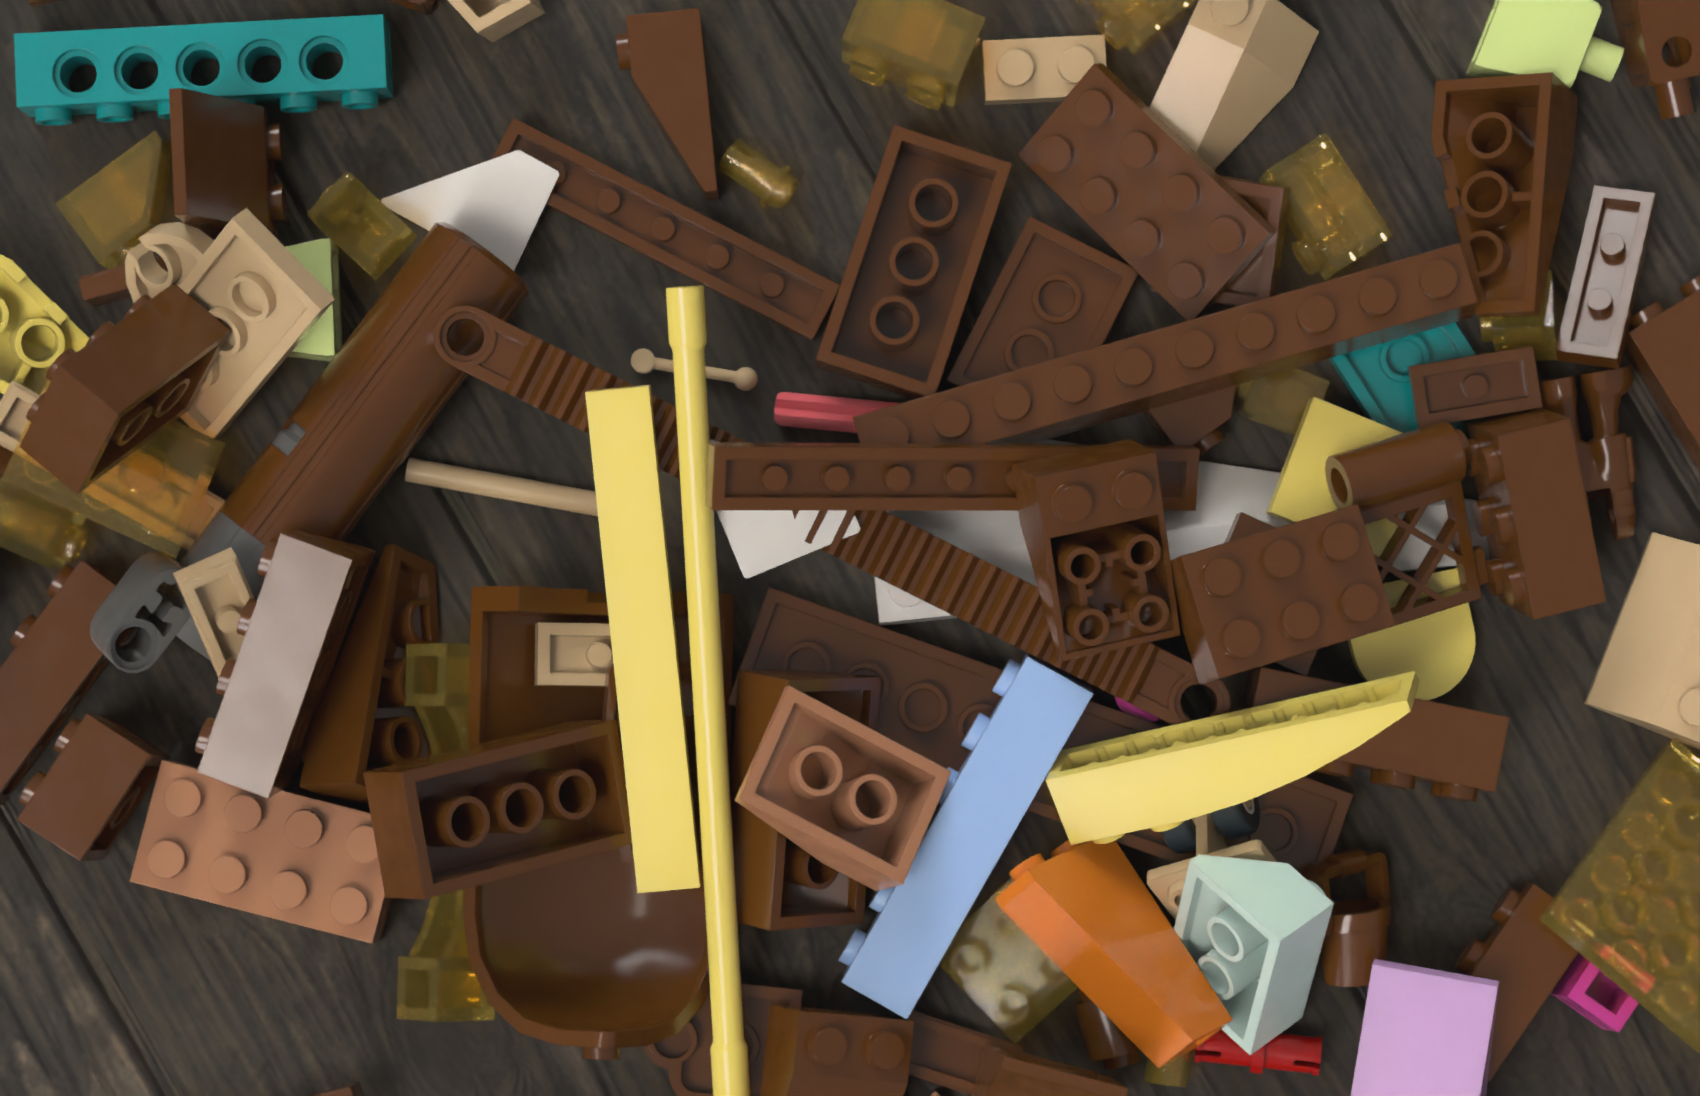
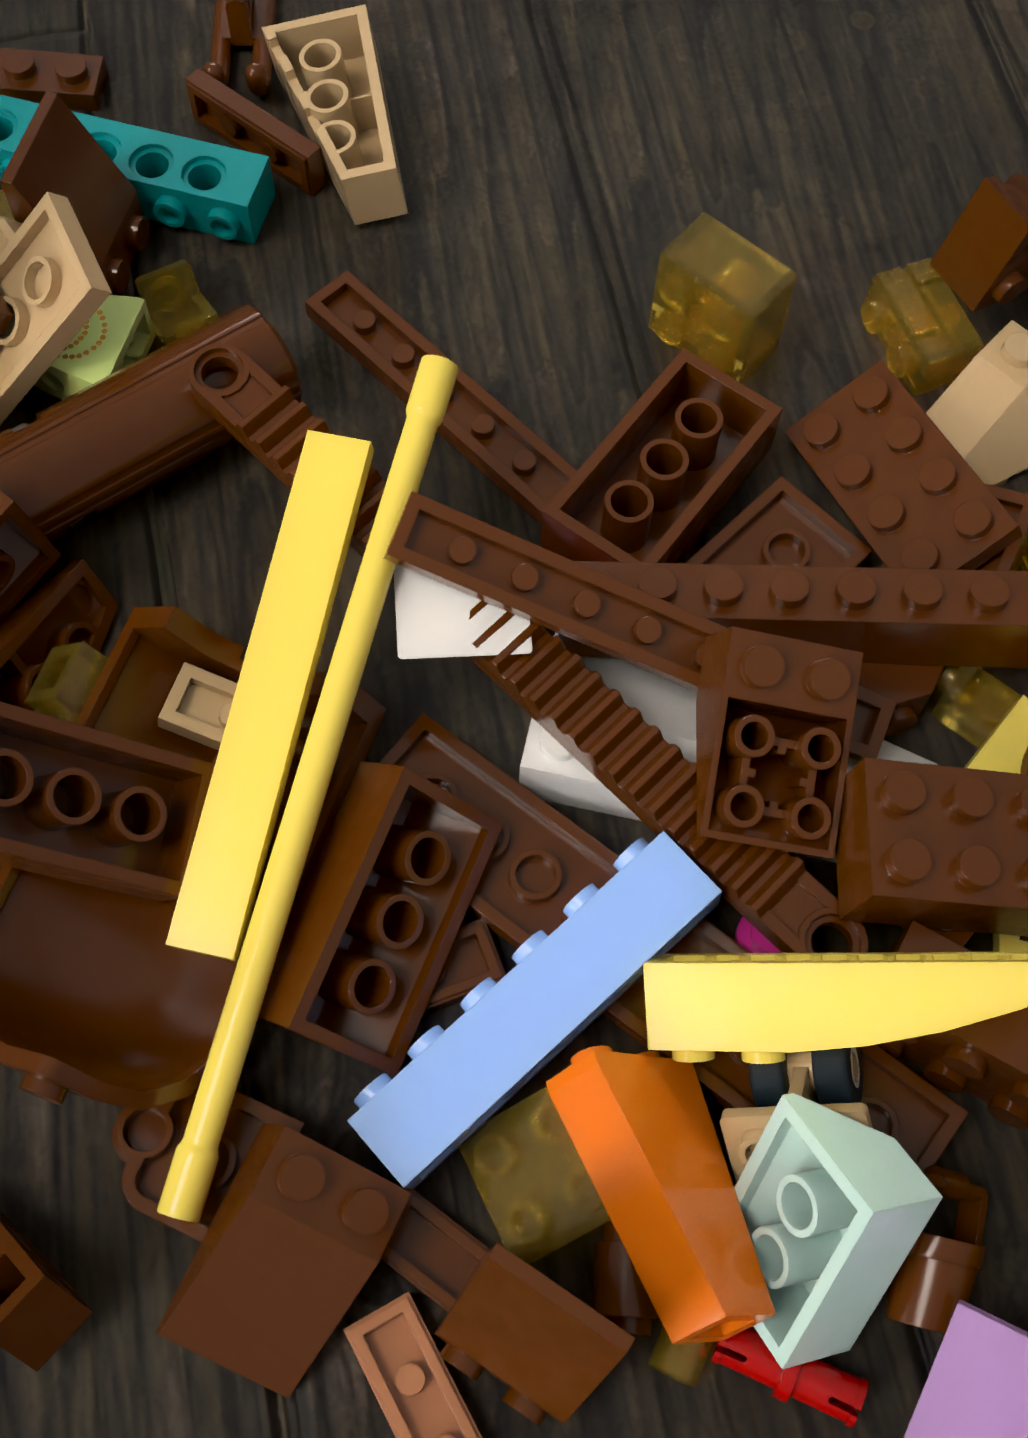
camera: 15 degrees right, 20 degrees down
white sticker [381,150,559,271] -> none
tan piece [405,458,598,517] -> none
reddish brown slope [616,8,719,201] -> none
clear yellow pin [717,138,799,211] -> none
nougat slope [735,686,952,891] -> none
tan plate [982,34,1107,105] -> none

